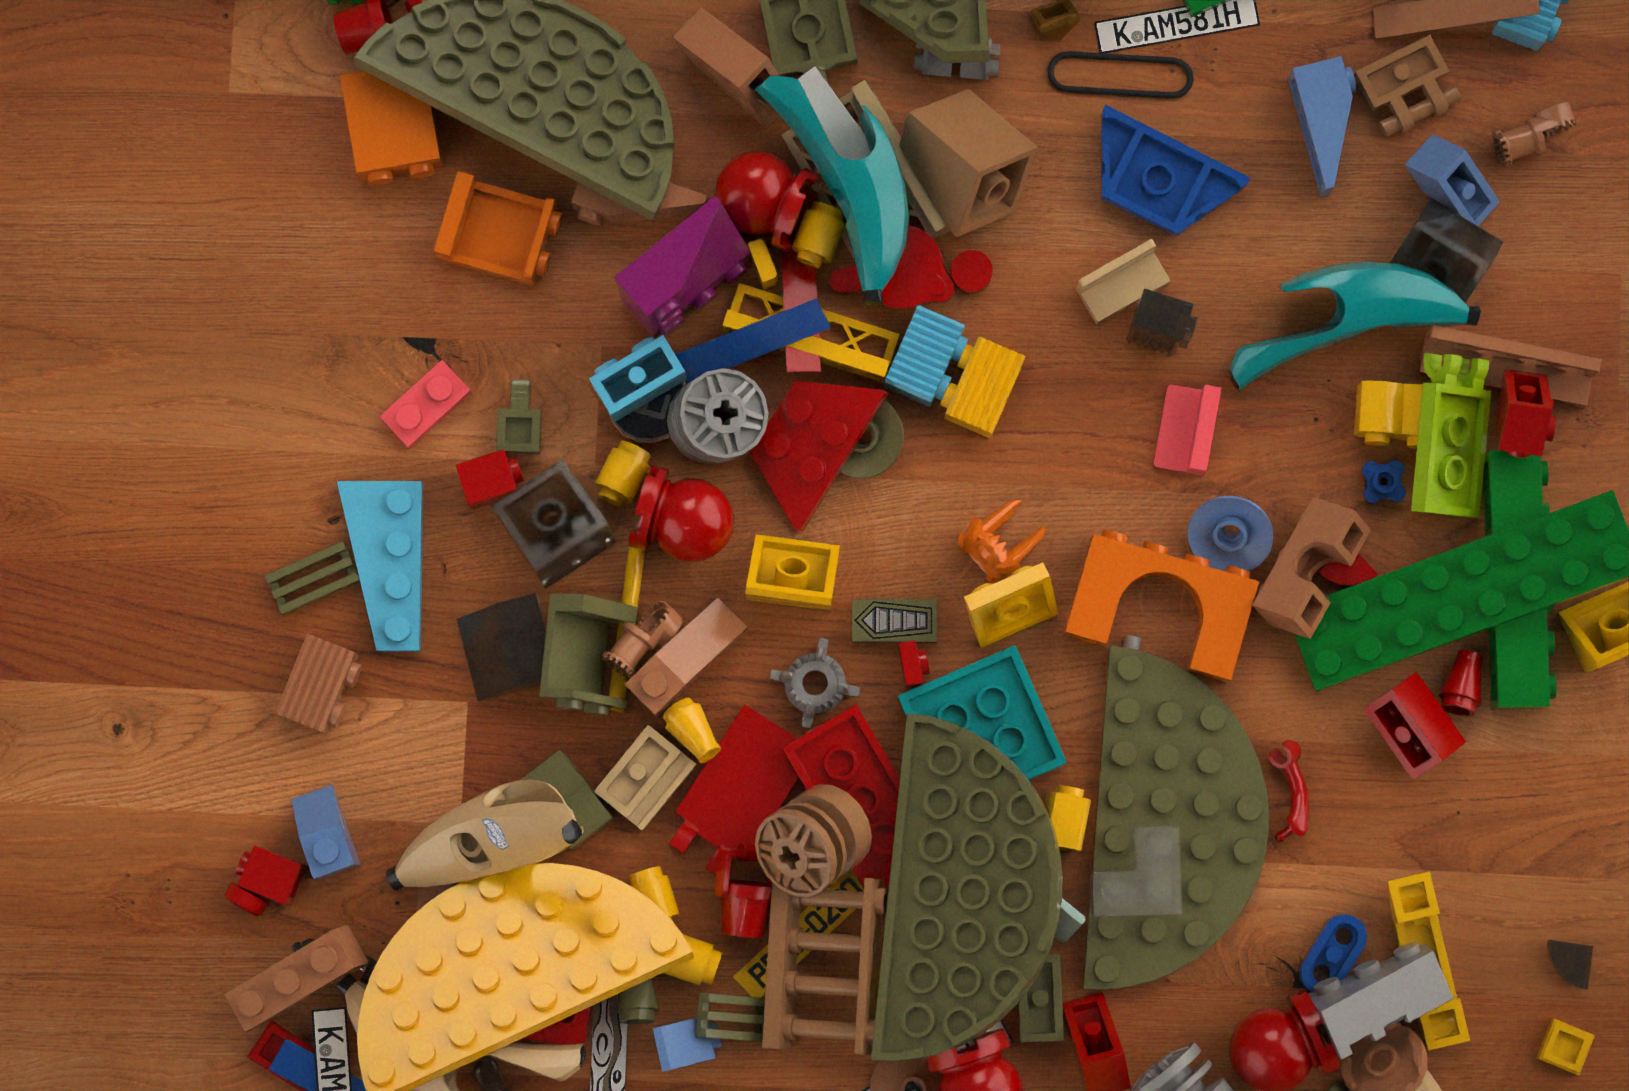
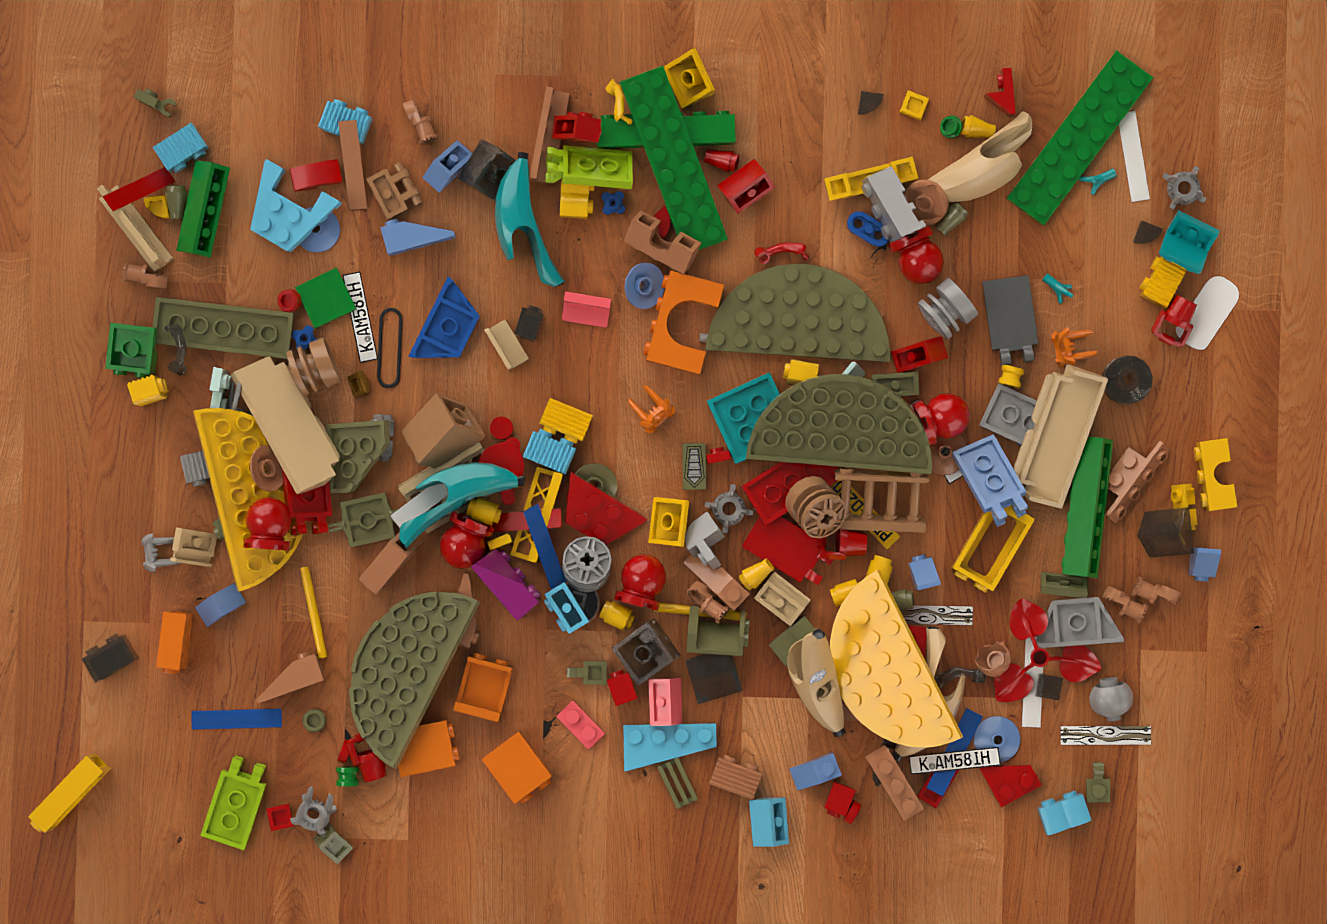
camera: 85 degrees left, 5 degrees up
olive tile [696,993,765,1042] -> none
yellow plate [964,562,1059,648] -> none
clear brick [1089,826,1182,917] -> none
none -> orange brick [481,730,553,804]
none -> yellow piece [605,78,633,125]
none -> coral panel [649,678,683,726]
none -> light grey brick [685,512,725,570]
none -> medium azure brick [749,797,789,847]

